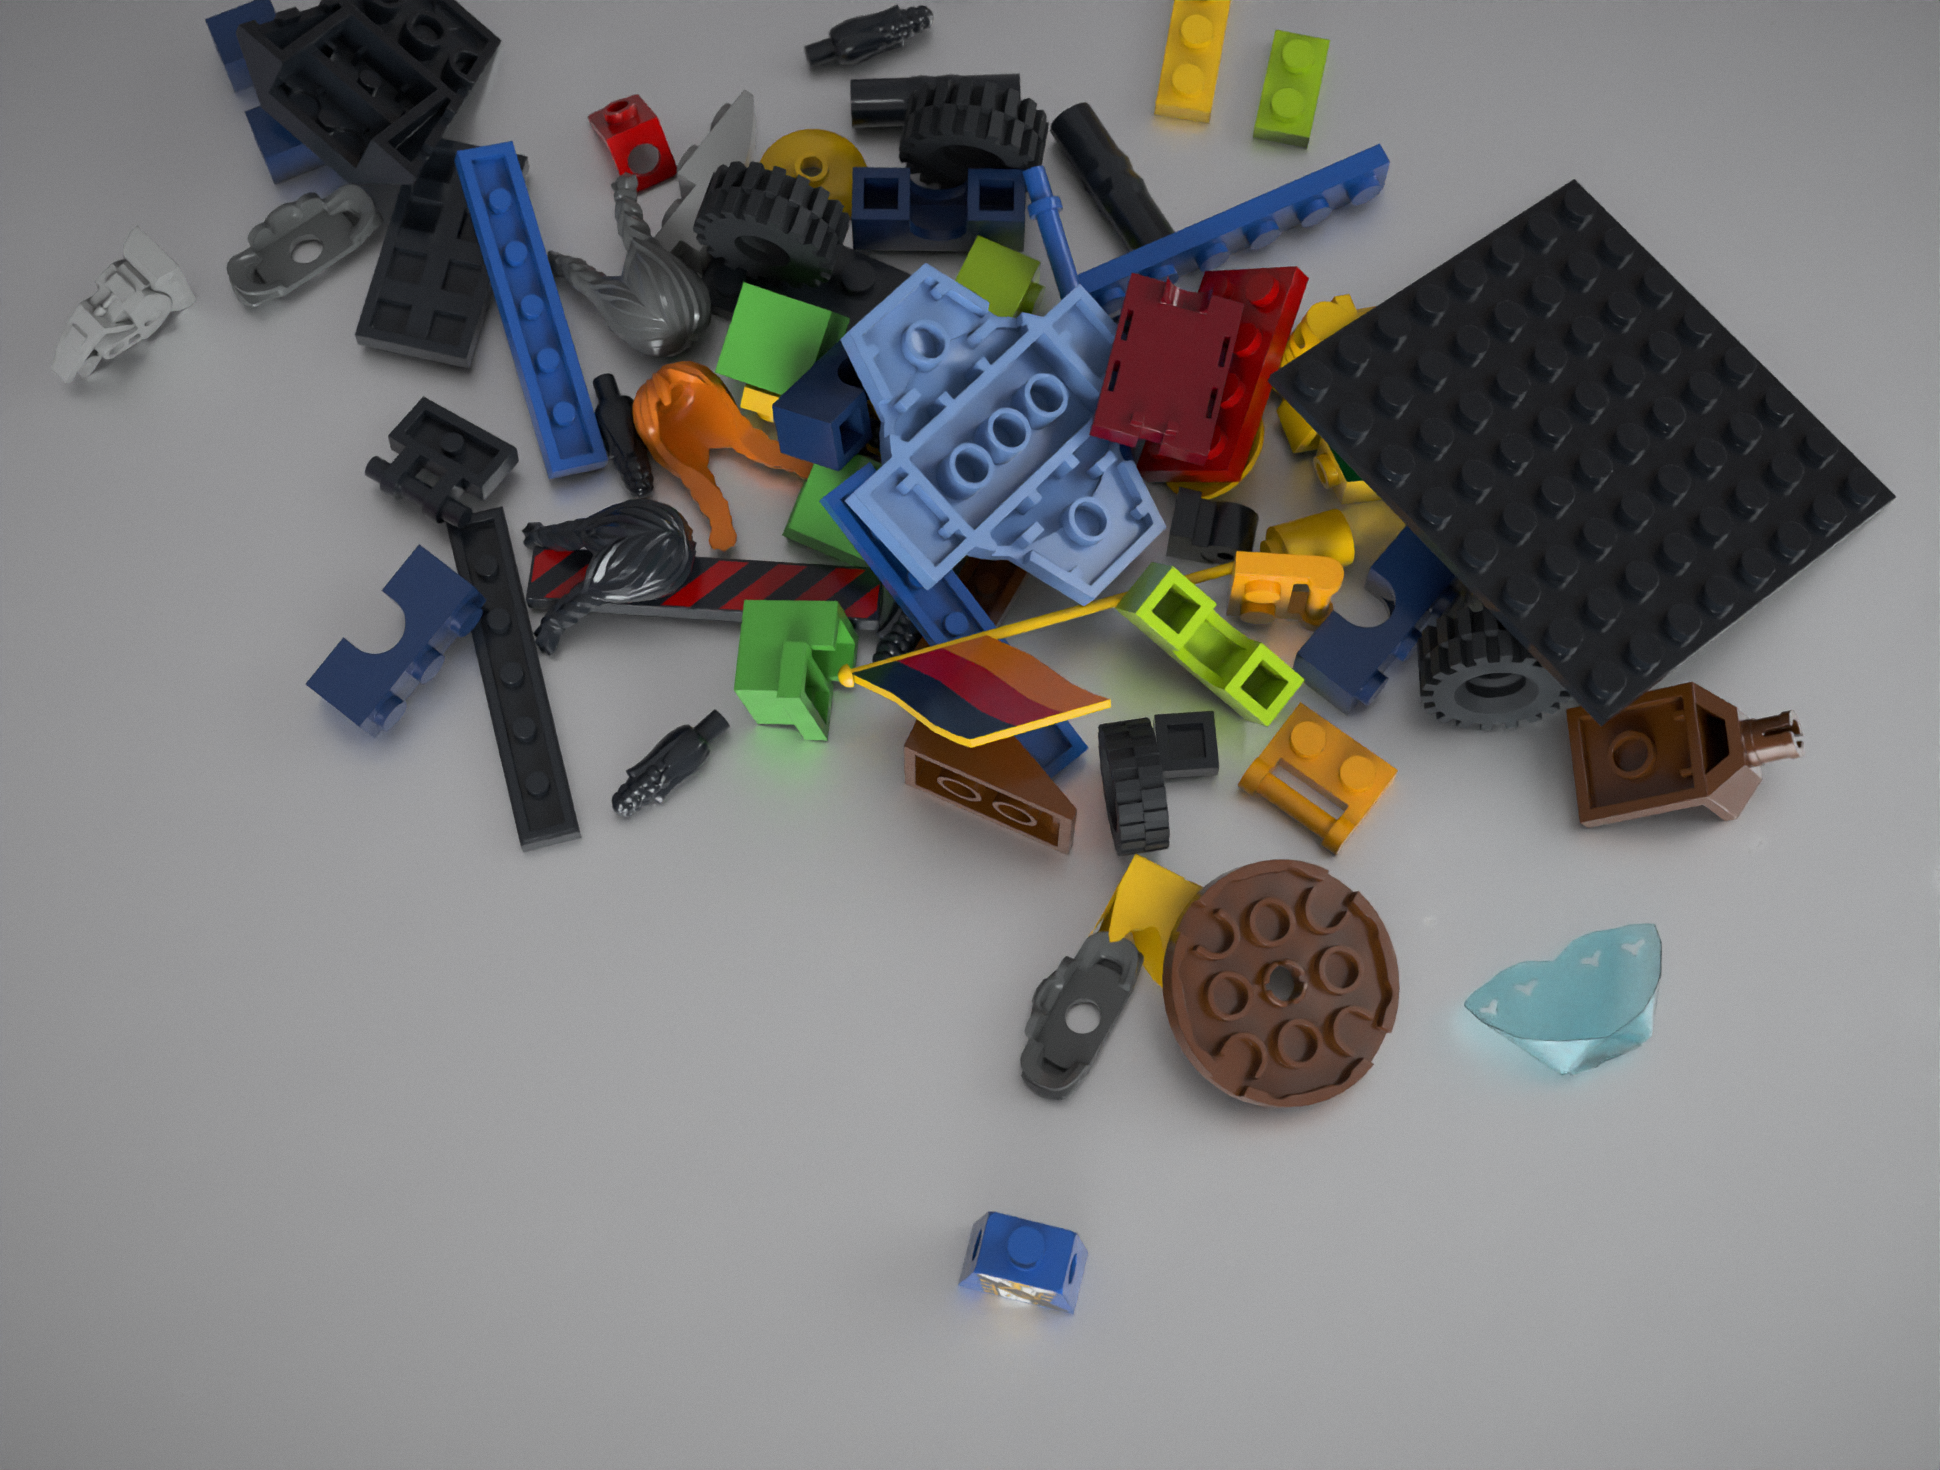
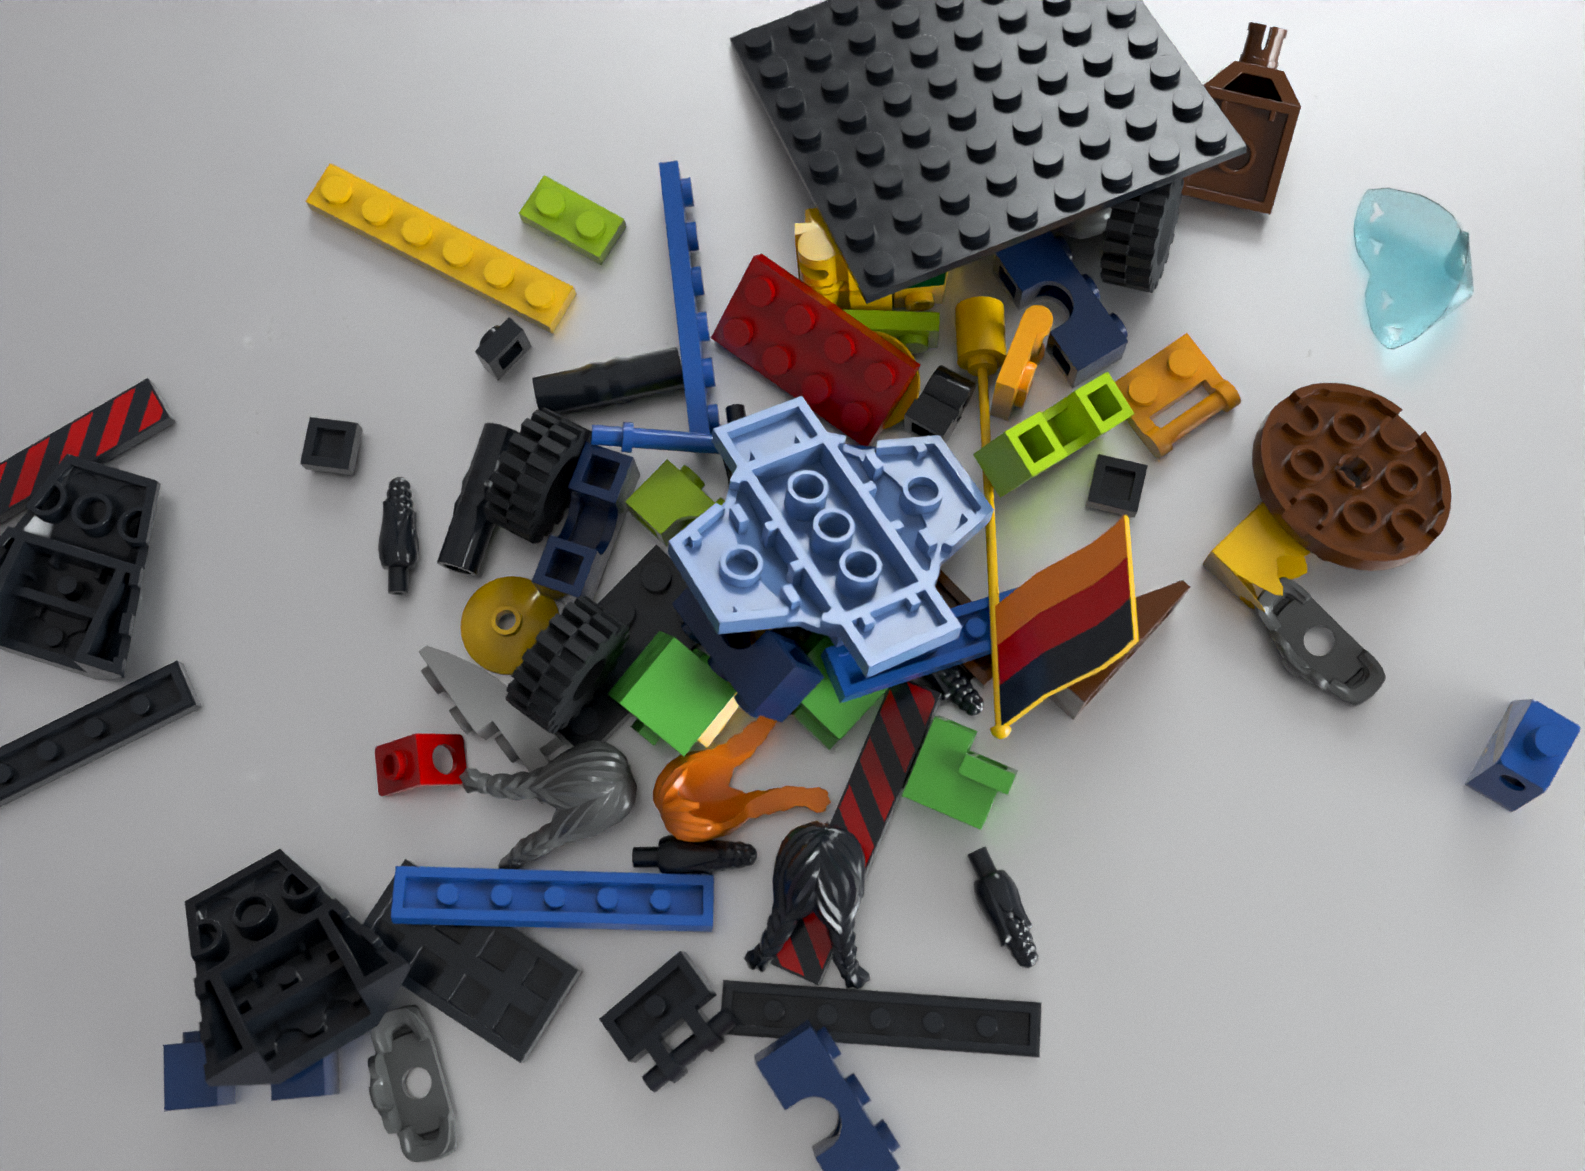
camera: 60 degrees left, 5 degrees up
dark red piece [1089,273,1244,467] -> none
black tyre [1098,717,1170,856] -> none
none -> black plate [475,317,532,380]
none -> lime plate [842,309,940,354]

